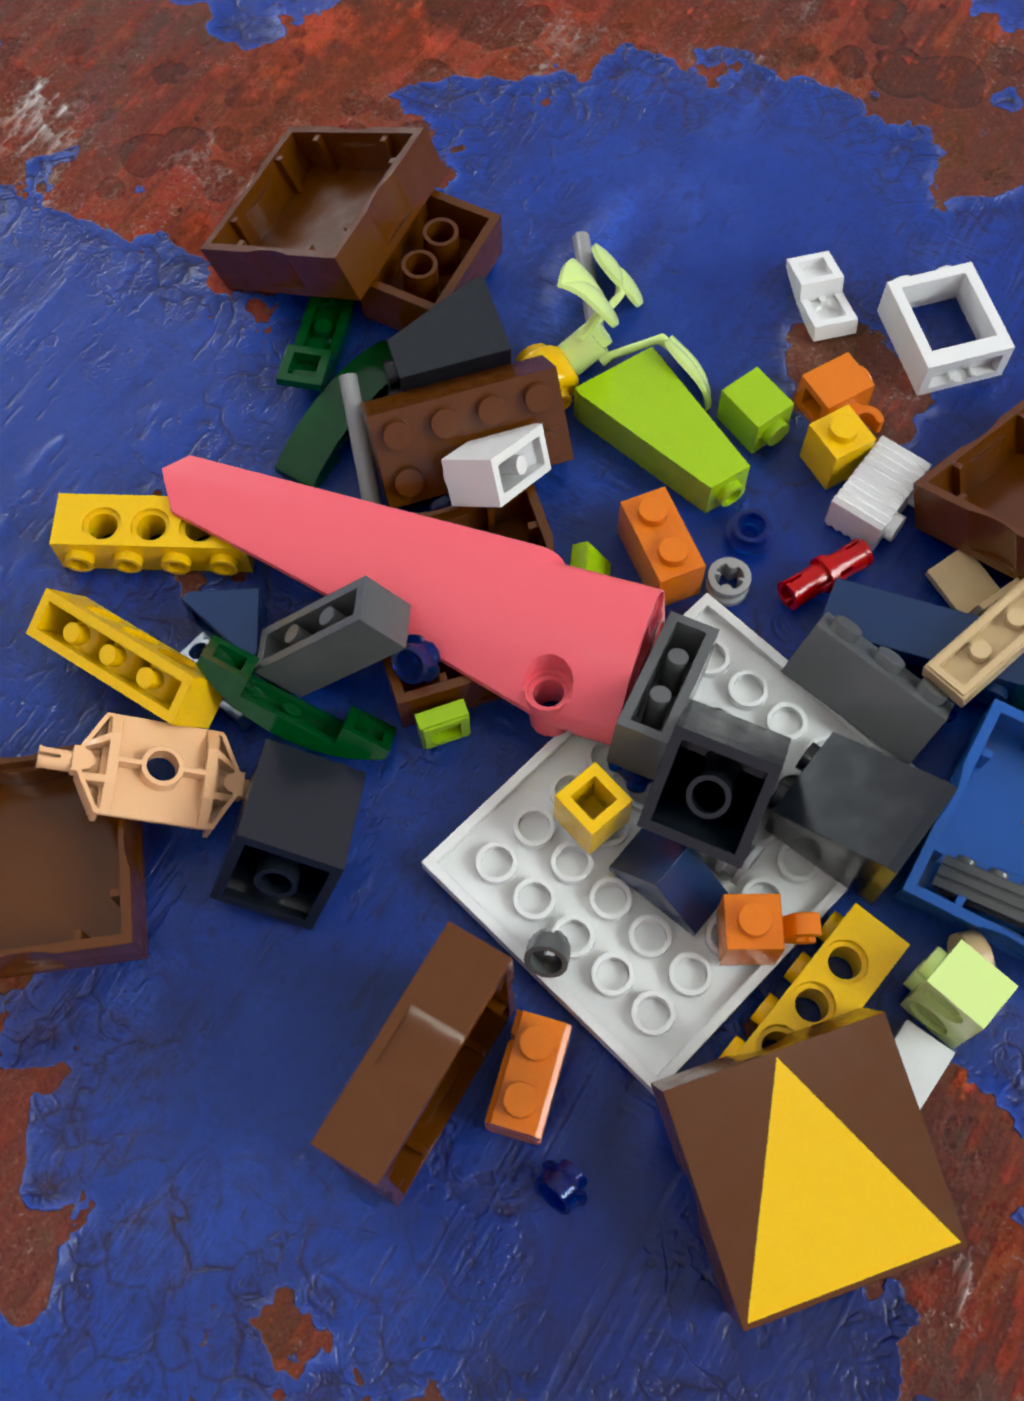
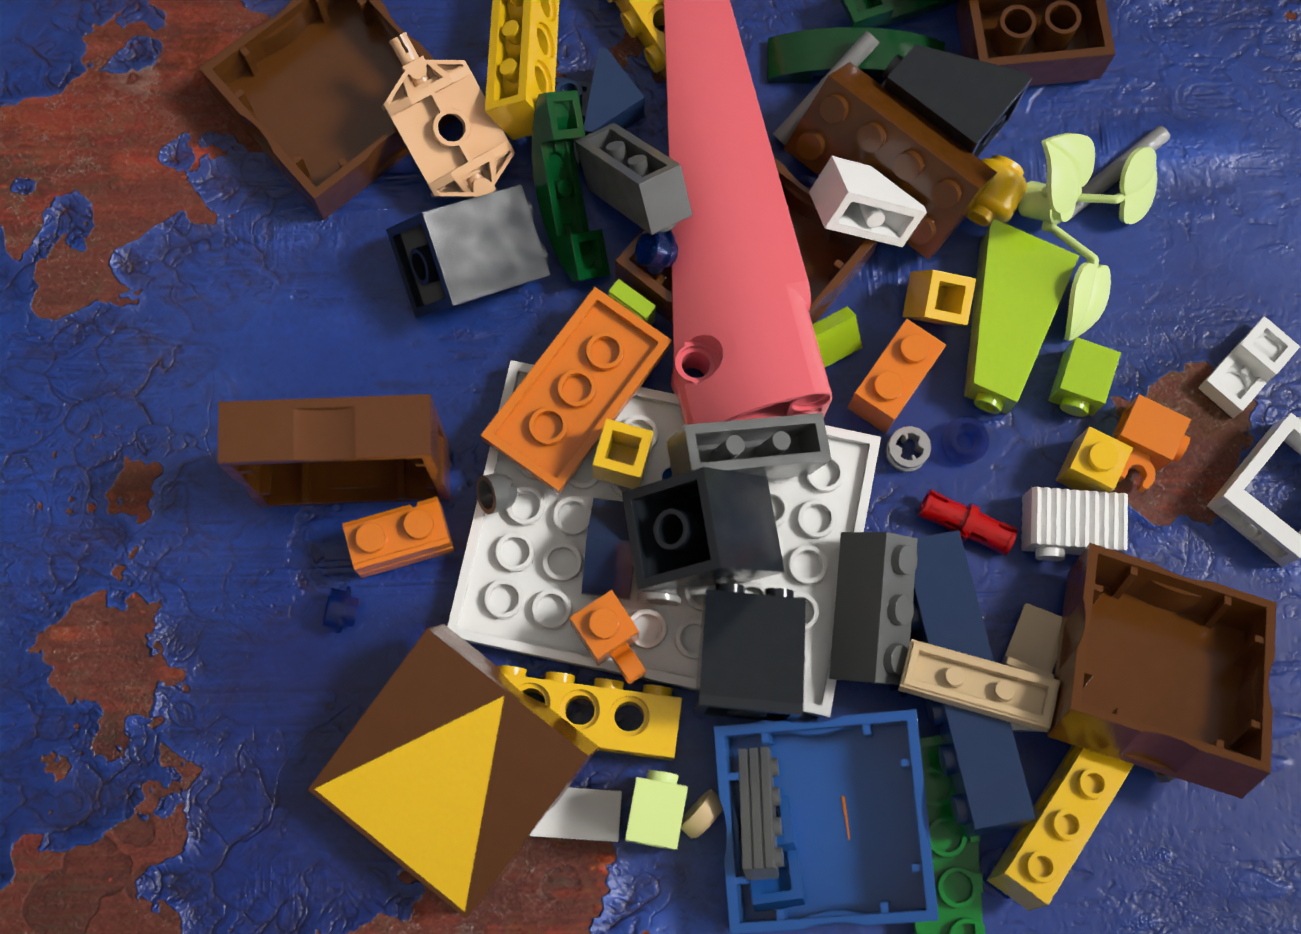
camera: 50 degrees right, 10 degrees up
none -> orange plate [480,287,672,495]
none -> yellow brick [902,270,976,325]

